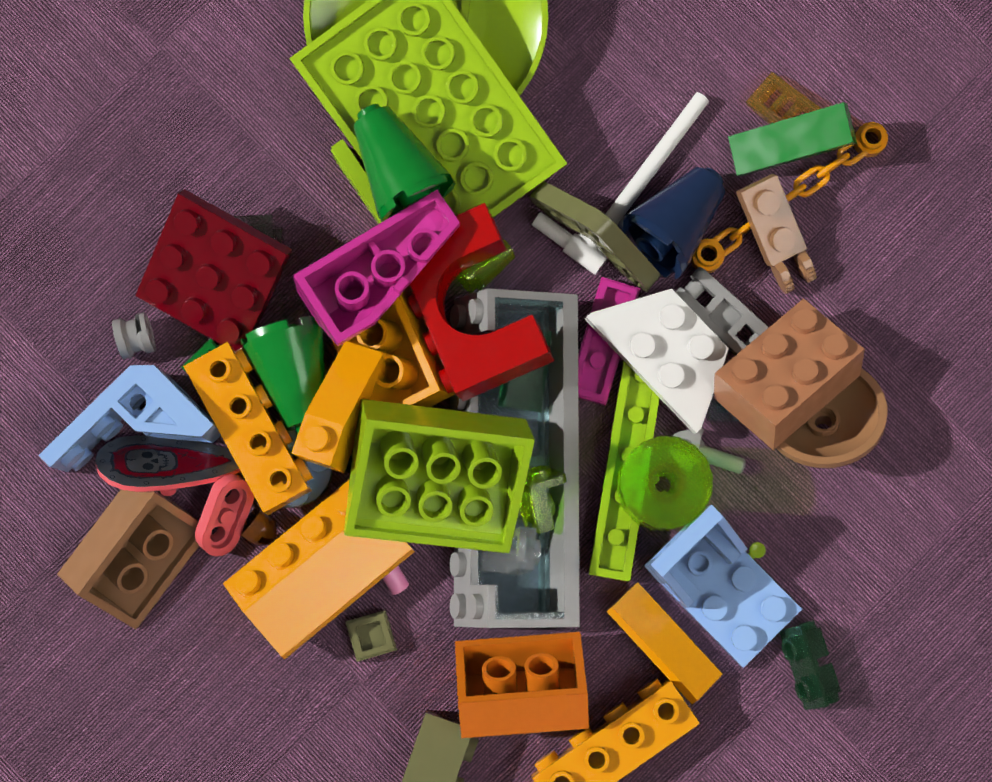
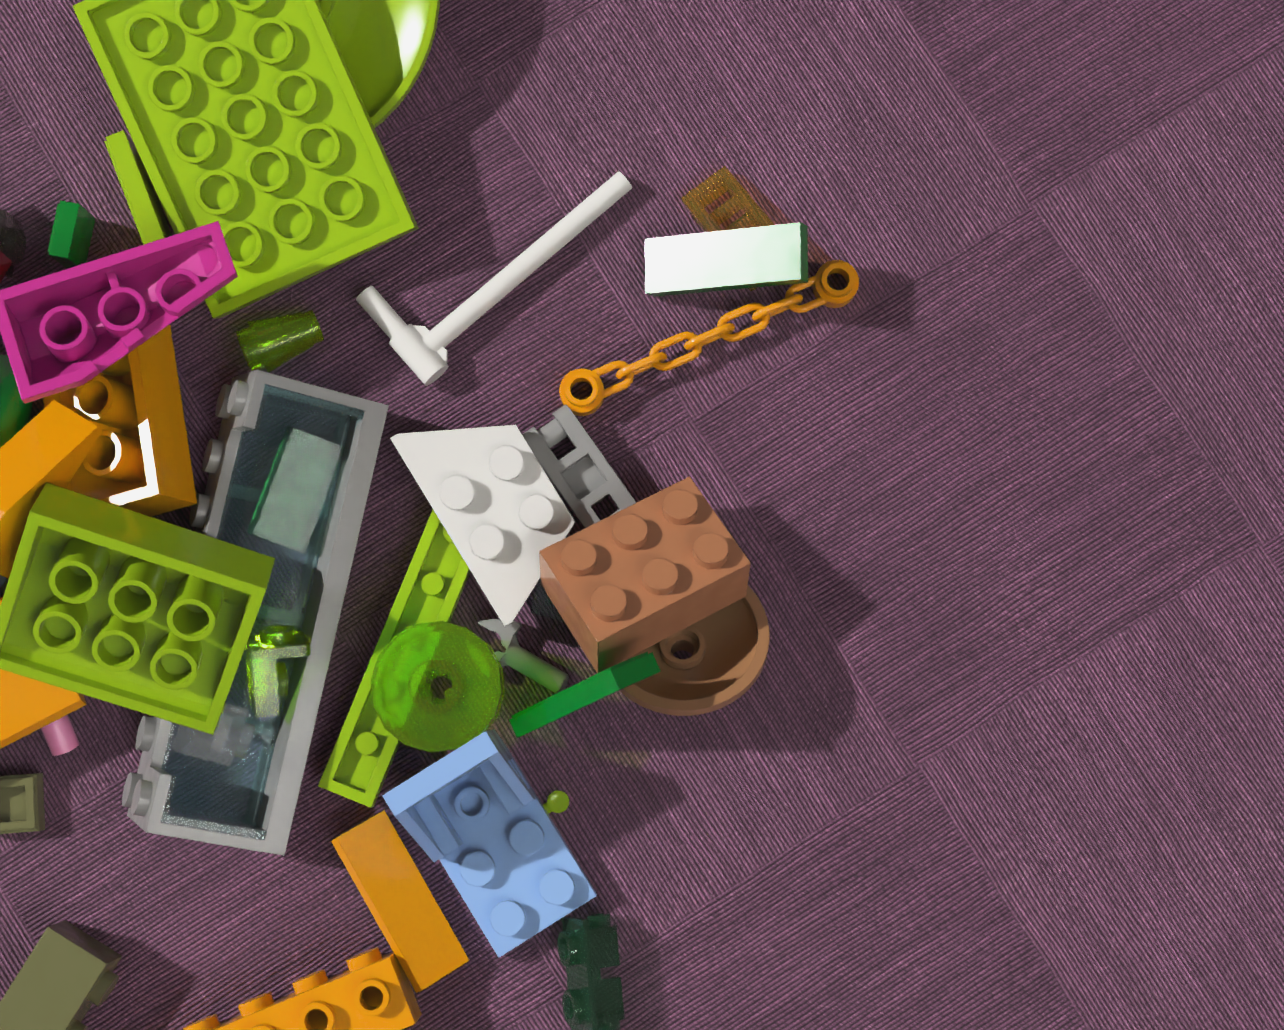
camera: 10 degrees right, 0 degrees up
green cone [353,104,455,222] -> none
red arch [408,203,554,401] -> none
orange brick [455,632,589,738] -> none
olive beam [529,181,660,292] -> none
dark pink tile [578,277,641,406] -> none
dark blue cone [617,167,725,279] -> none
medium nougat hinge [736,174,817,294] -> none
none -> green tile [48,200,96,268]
none -> green tile [509,652,661,738]

